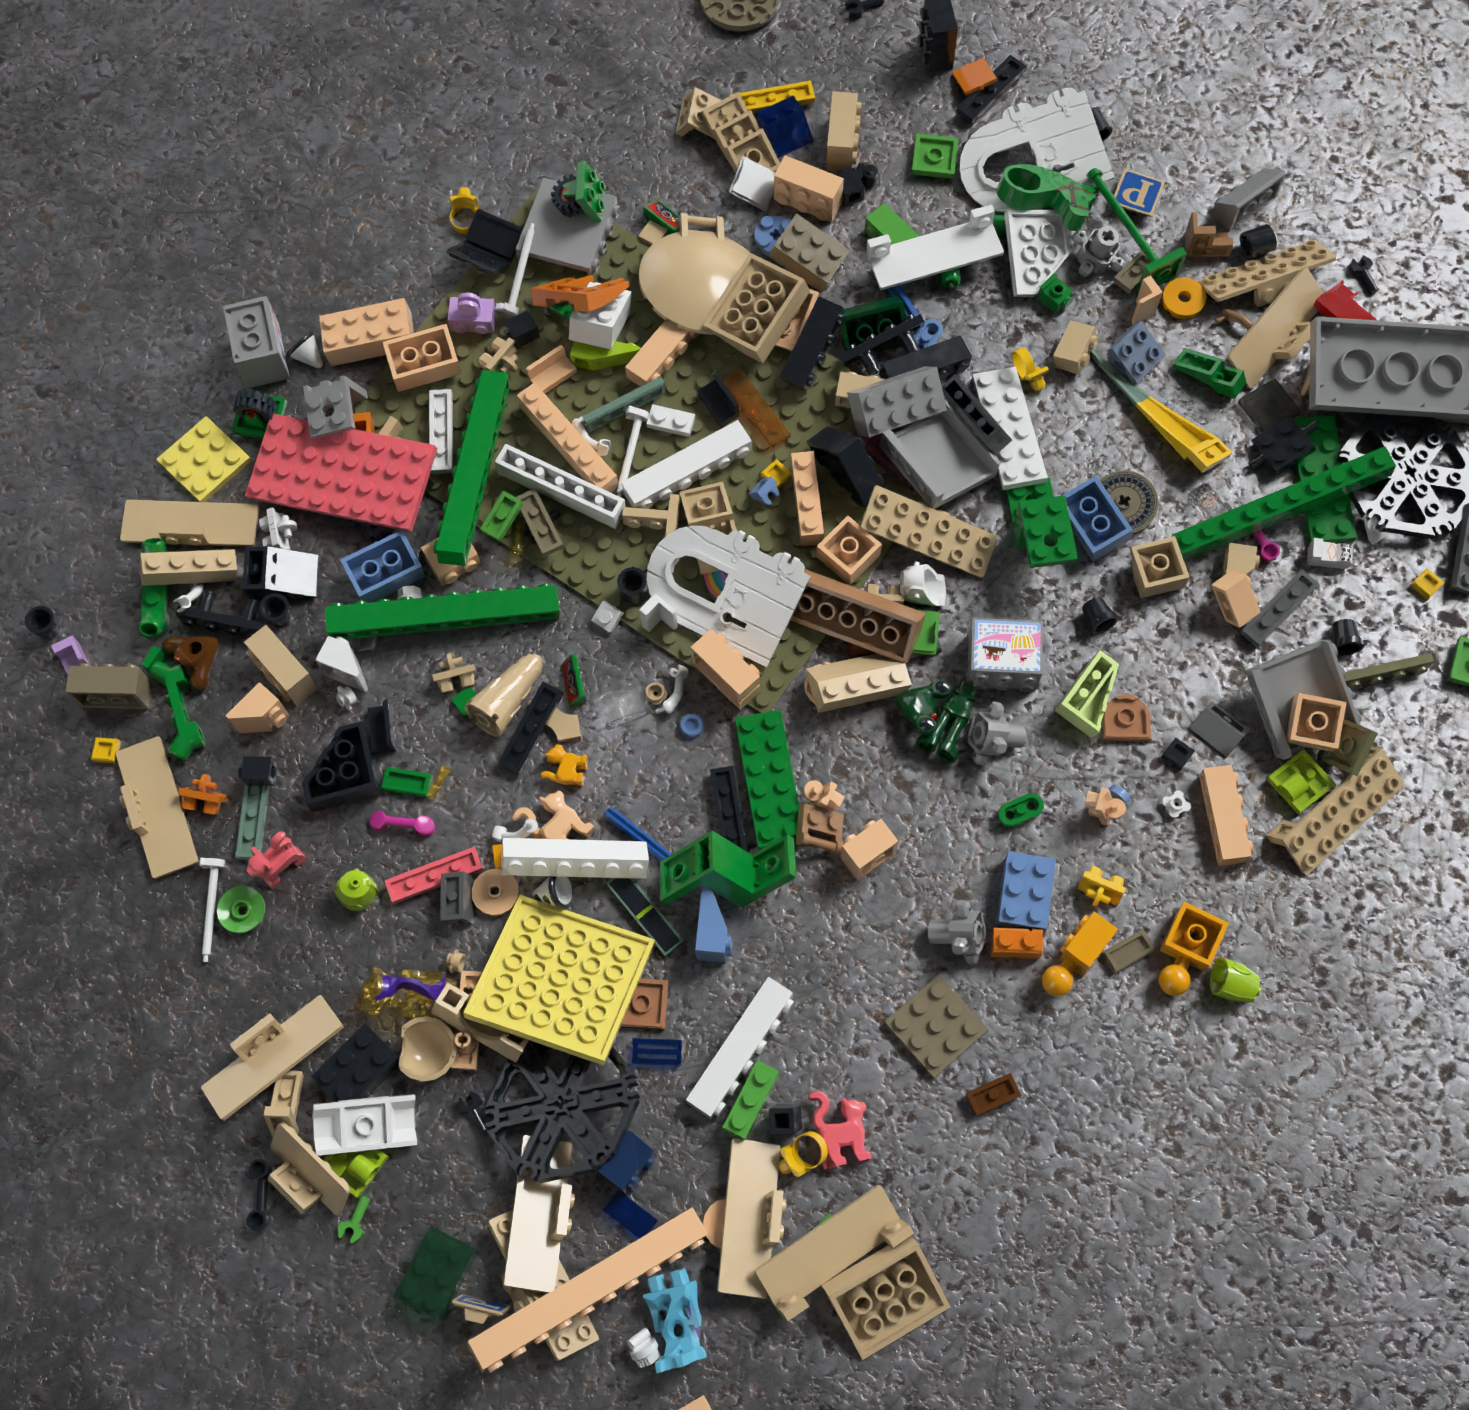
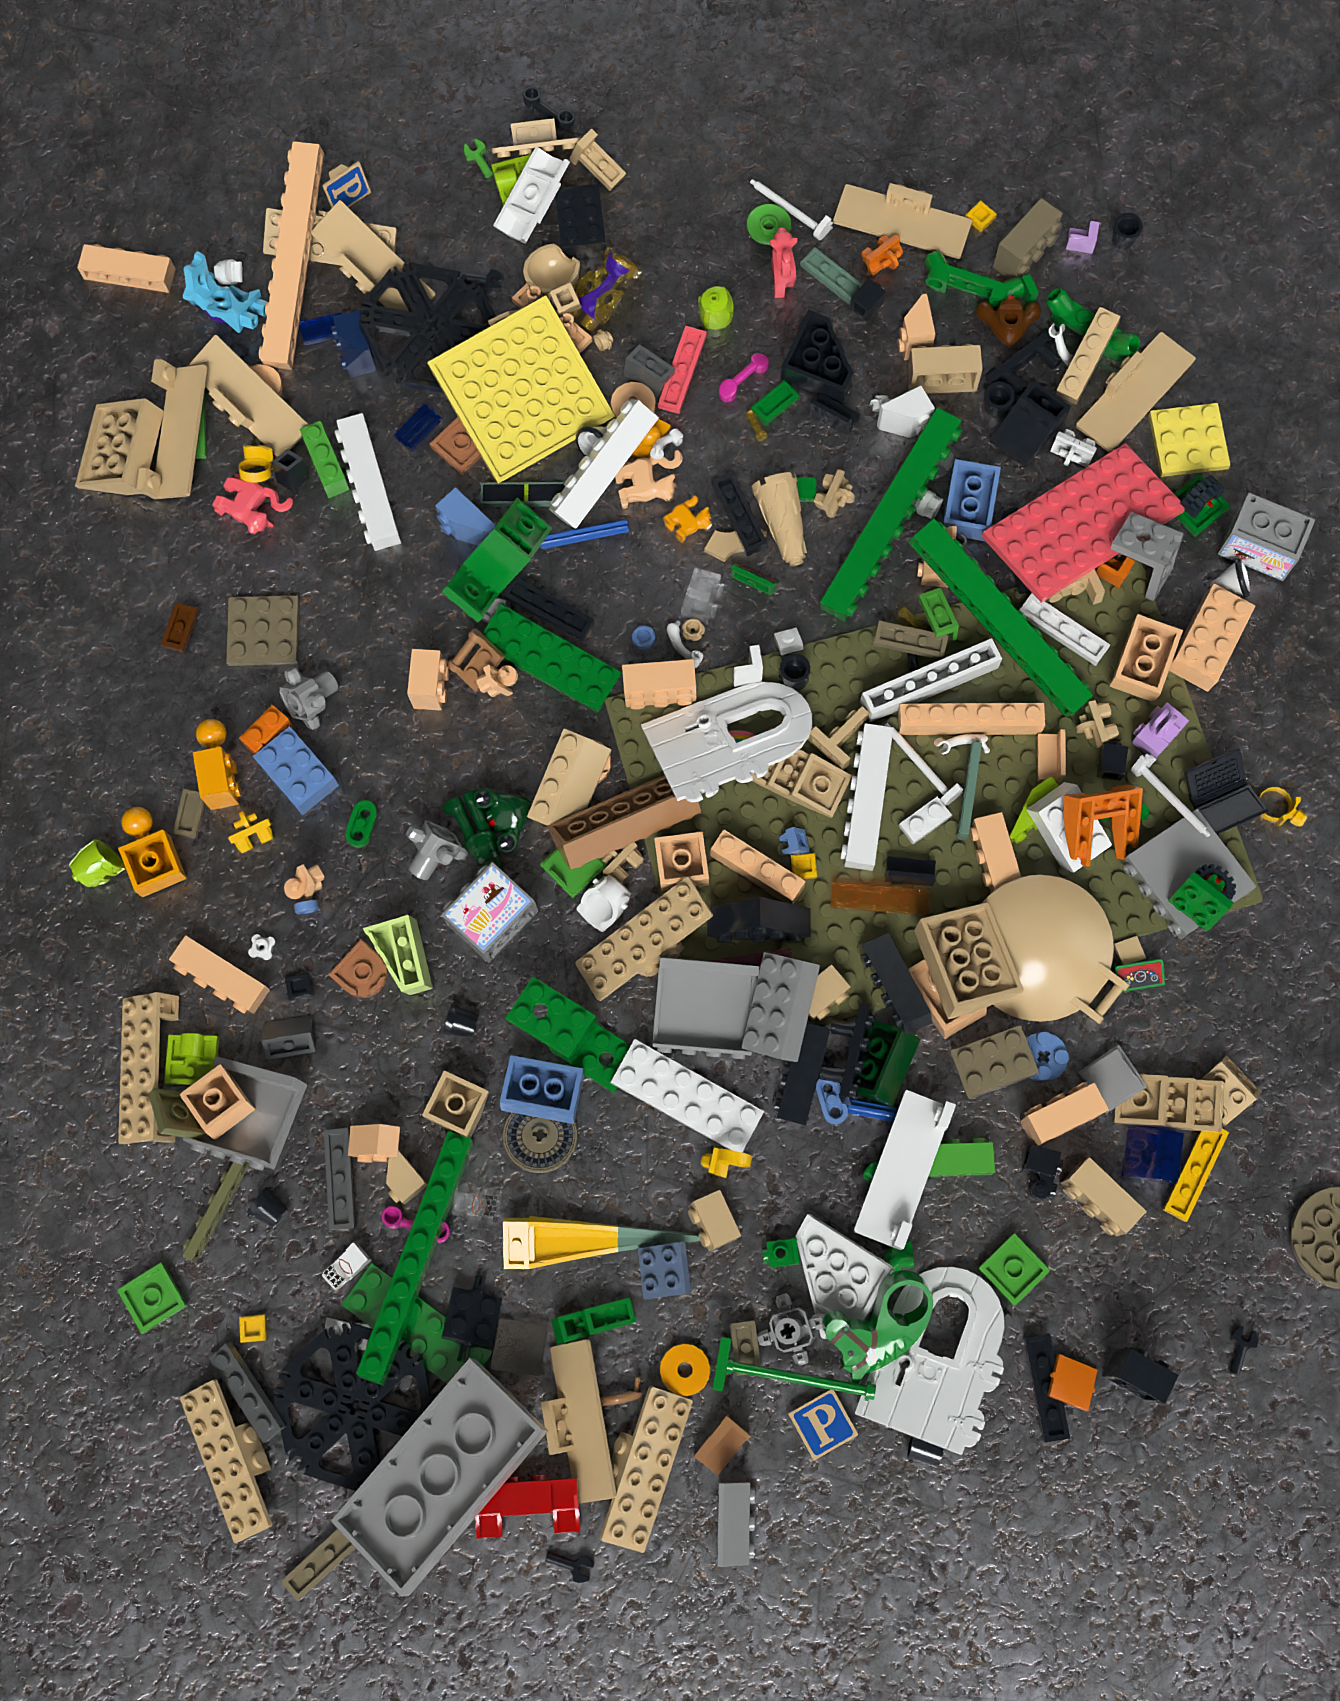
camera: 130 degrees right, 5 degrees up
tan bracket [201,995,344,1121] -> none
clear green brick [394,1225,479,1321] -> none
black brick [942,374,1012,455] -> none
light nougat panel [1131,275,1163,324] -> none
black piece [1240,224,1277,260] -> none

